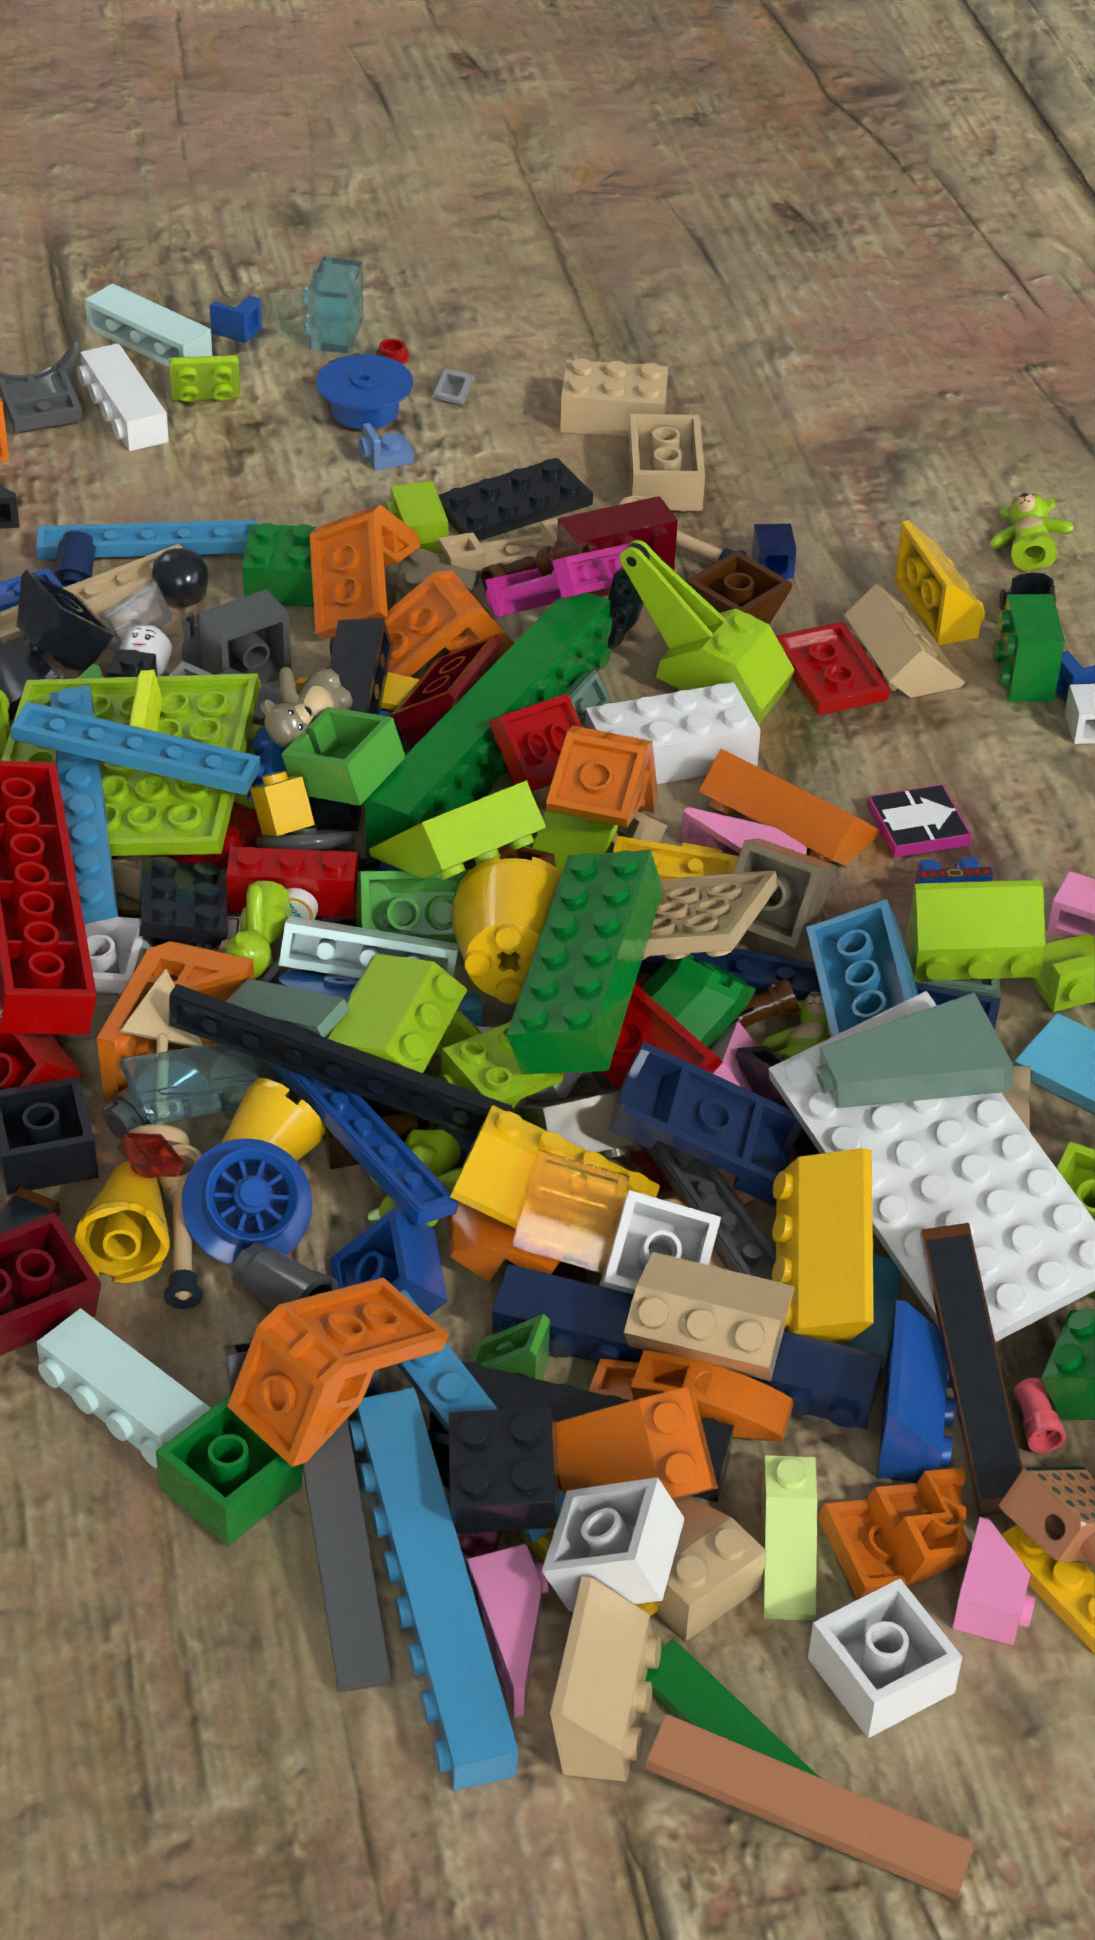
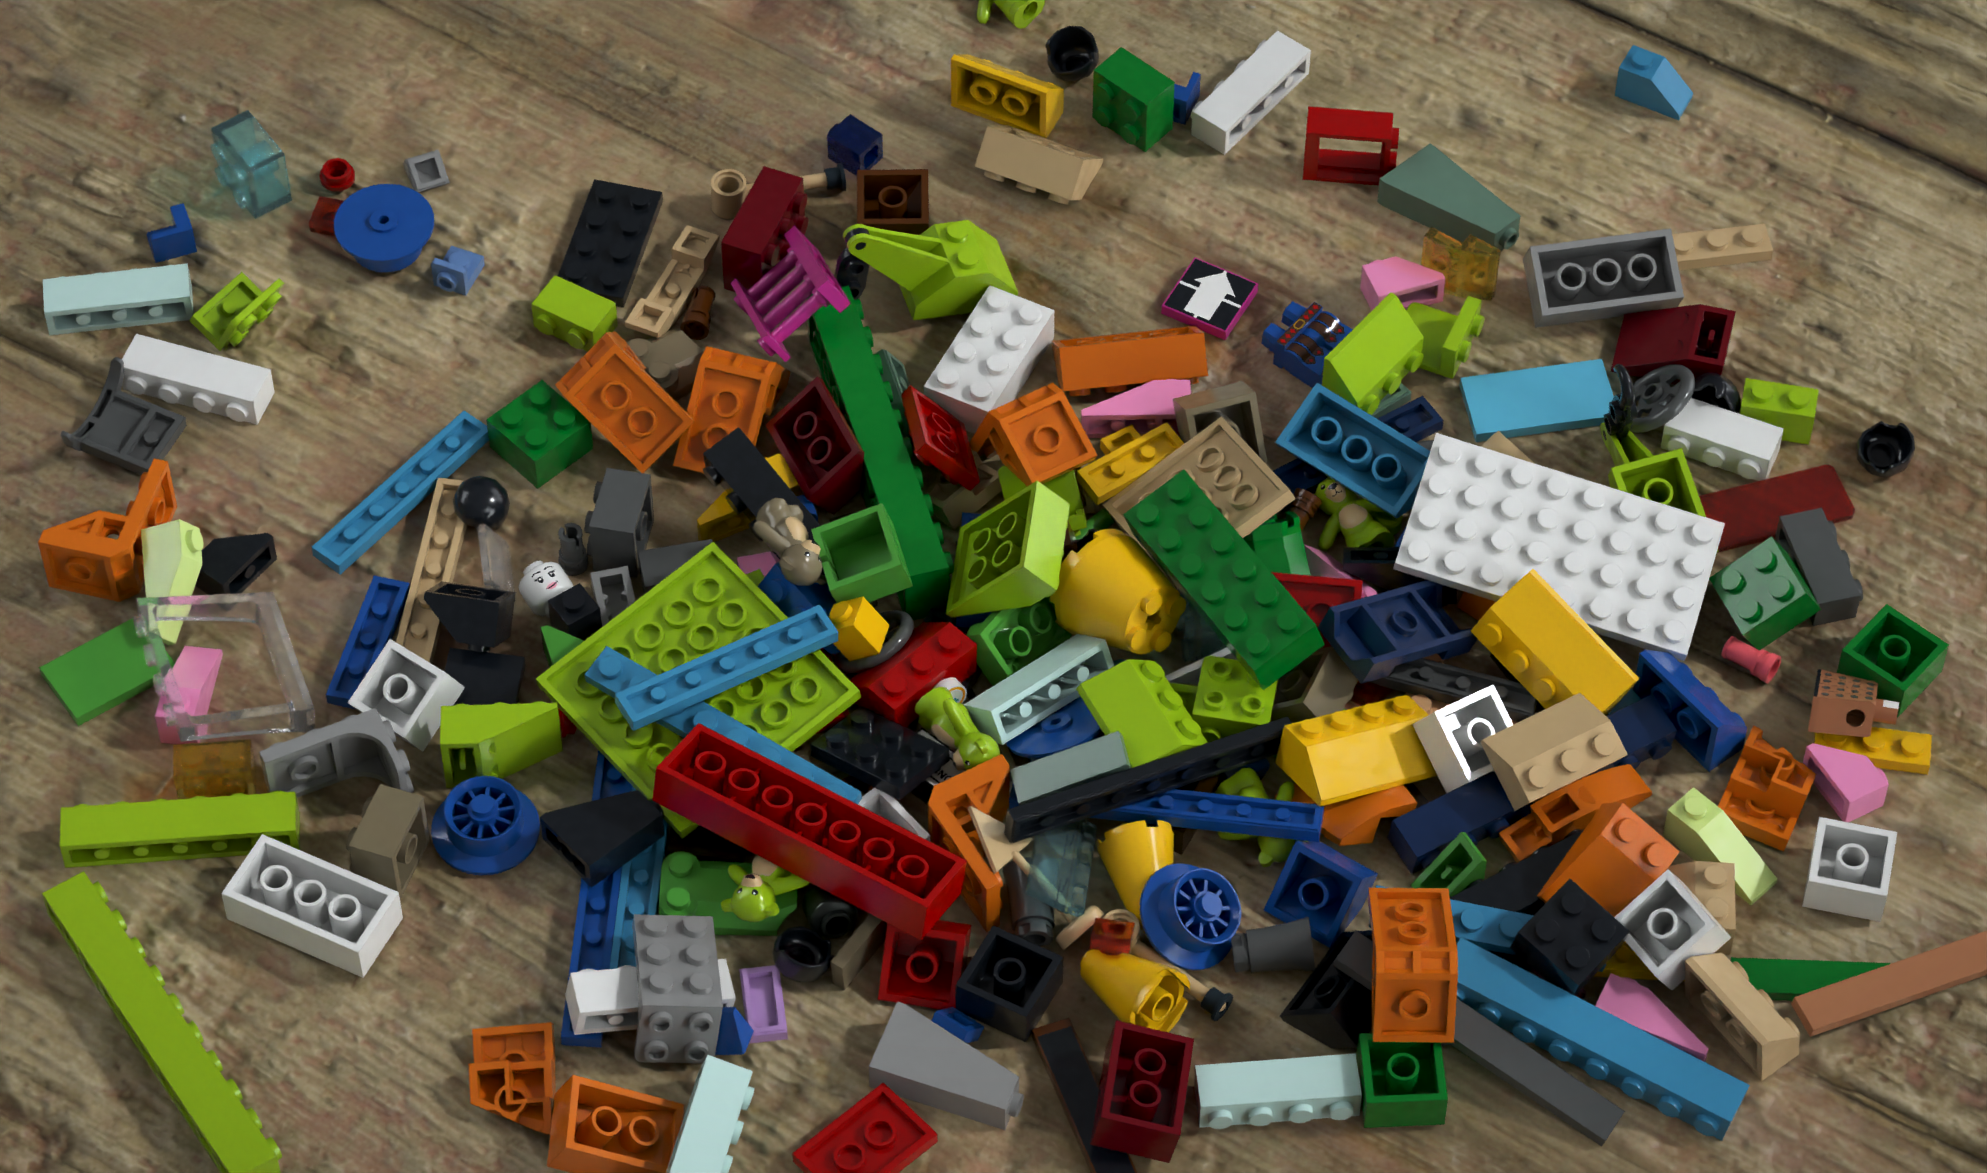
camera: 45 degrees left, 10 degrees up
dark blue brick [54,531,96,587] -> none
neon yellow tile [129,670,163,732] -> none
clear yellow slope [511,1149,630,1273] -> none
reddish brown pin [536,541,593,576] -> none
tan brick [560,359,669,437] -> none
tan brick [628,414,705,512] -> none
red plate [775,622,890,715] -> none
sand green slope [815,992,1013,1108] -> none
black tile [920,1223,1023,1517] -> none

